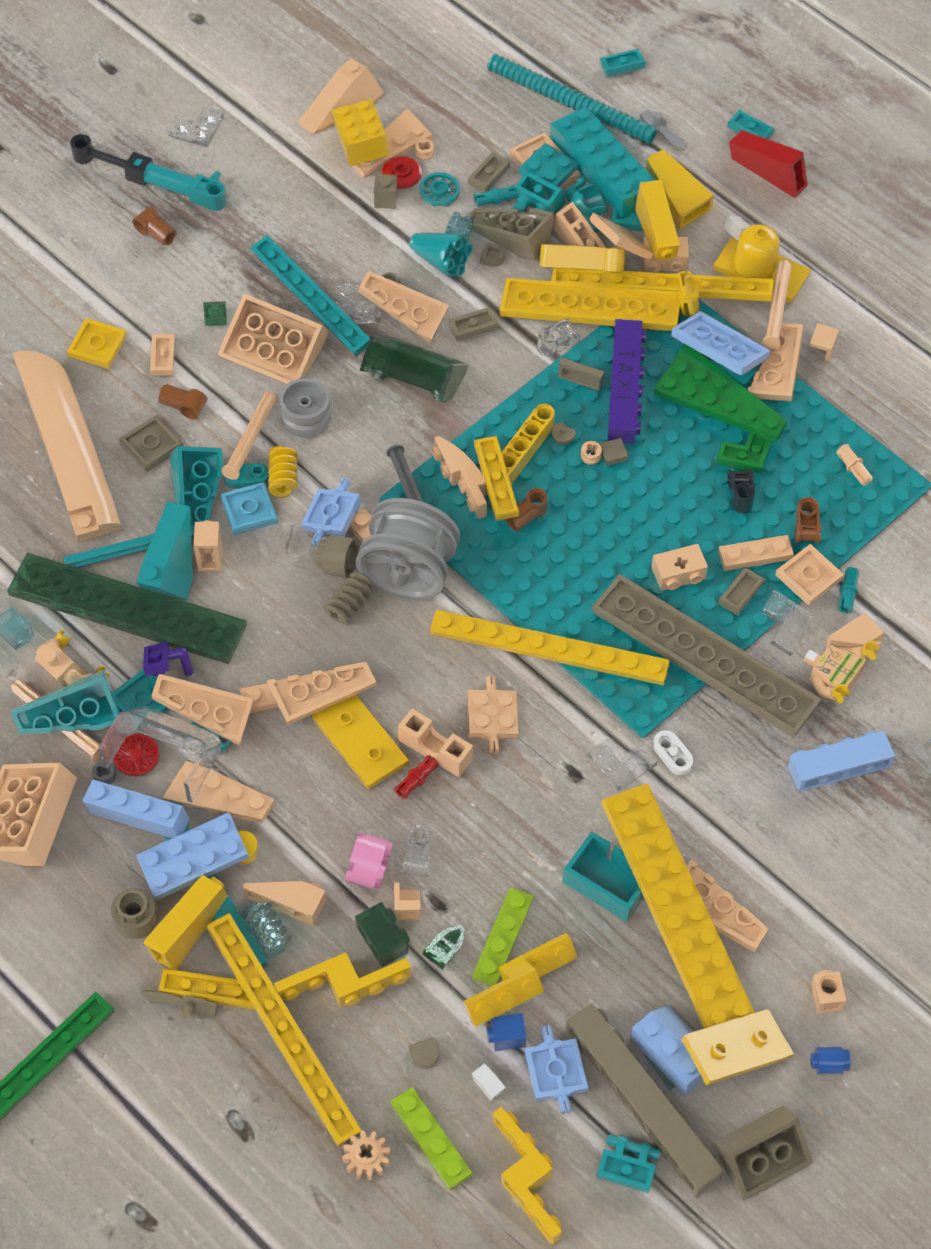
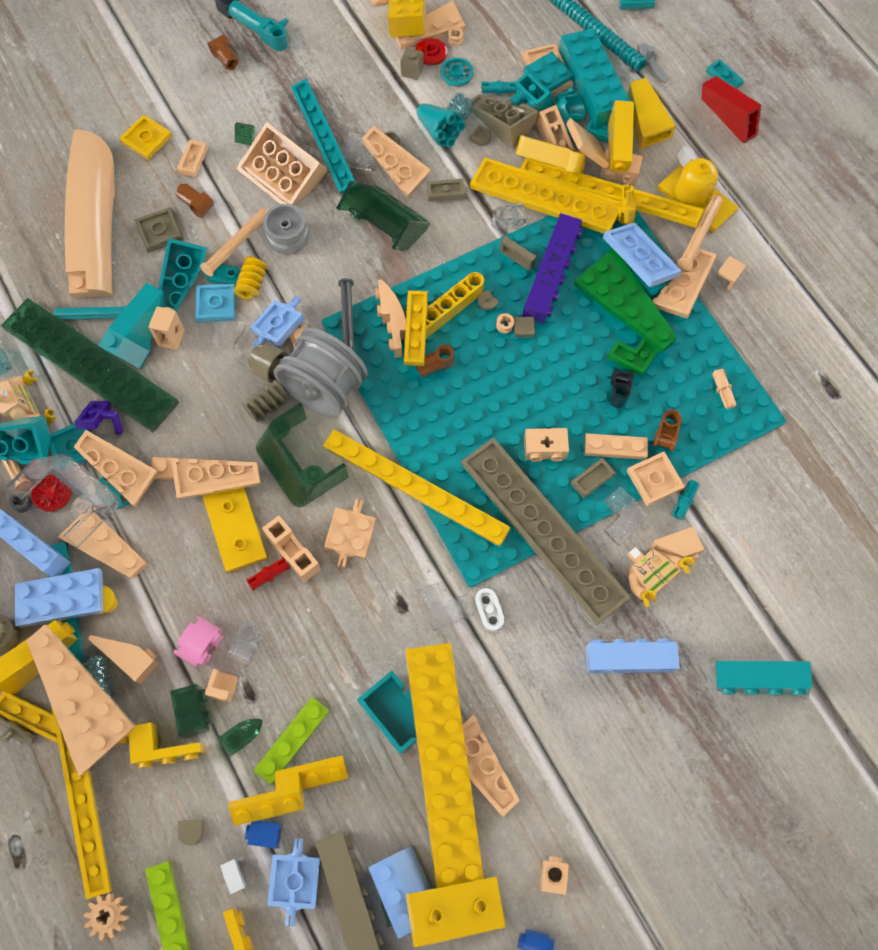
camera: 15 degrees right, 10 degrees up
dark tan plate [468,152,510,192] -> none
none -> light nougat wing [27,625,136,777]
none -> clear green windscreen [256,403,349,507]

